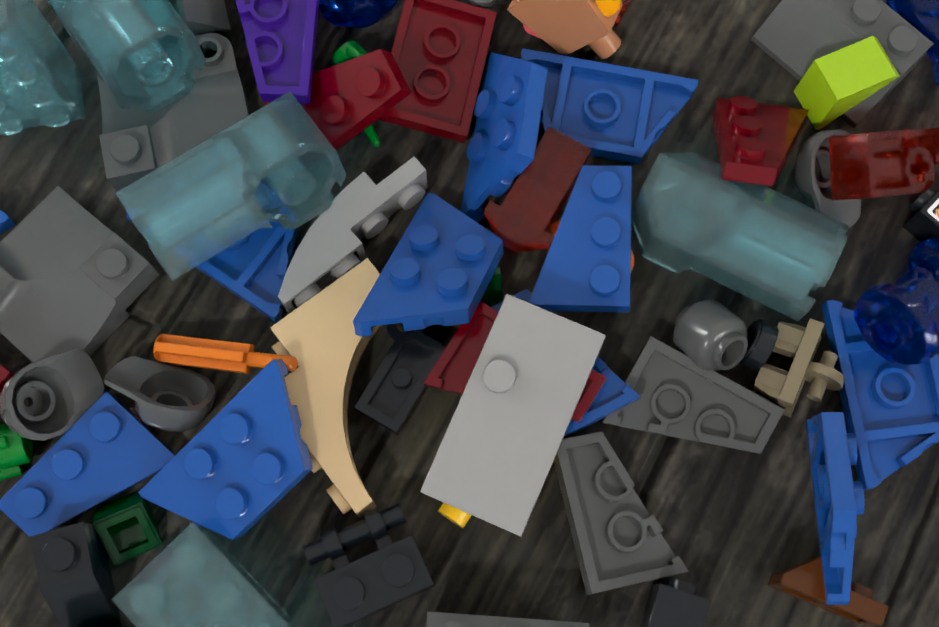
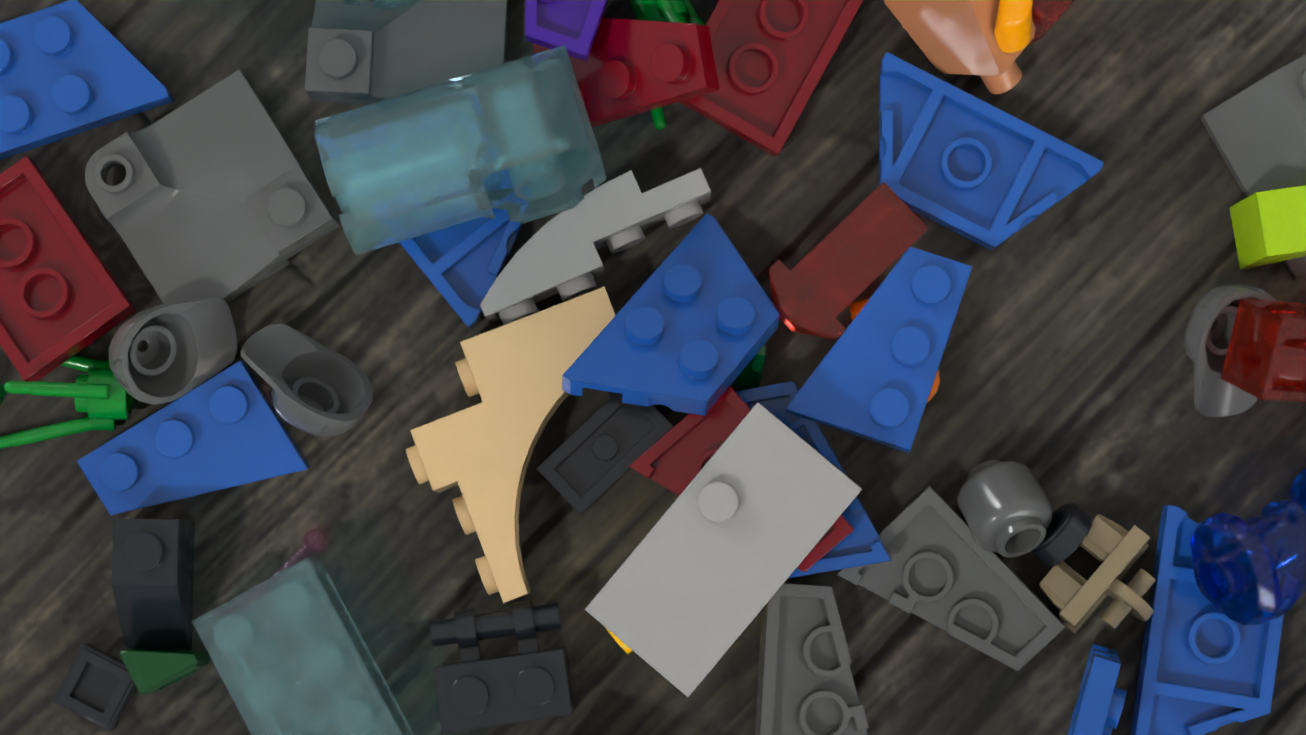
camera: 20 degrees right, 10 degrees up
dark green slope [92,489,163,566] -> none
blue wing [138,359,313,540] -> none
orange axle [153,333,298,374] -> none
blue wing [461,52,548,223] -> none
clear light blue brick [631,153,849,321] -> none
dark red wing [713,96,809,186] -> none

